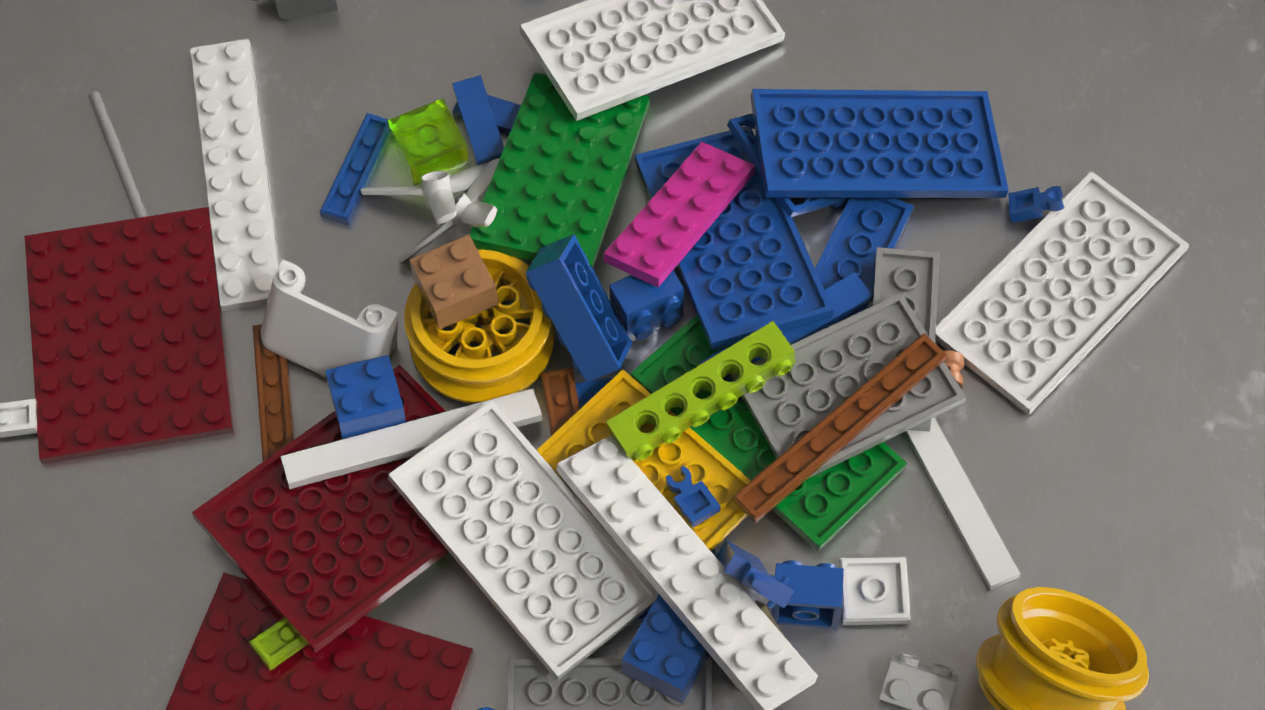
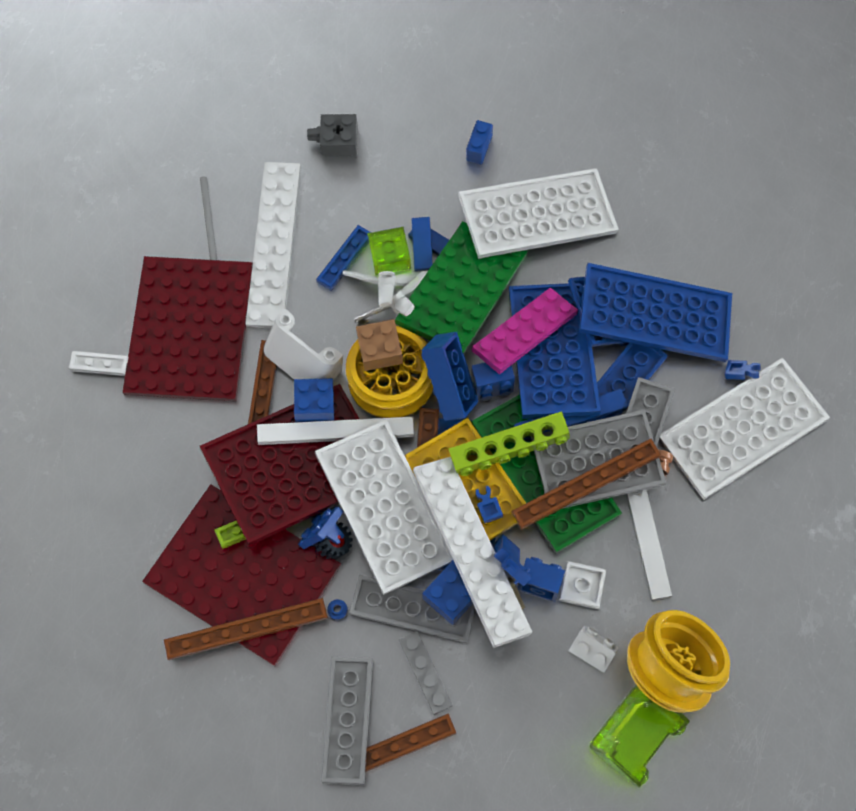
camera: 15 degrees right, 5 degrees up
none -> blue plate [298,506,353,559]

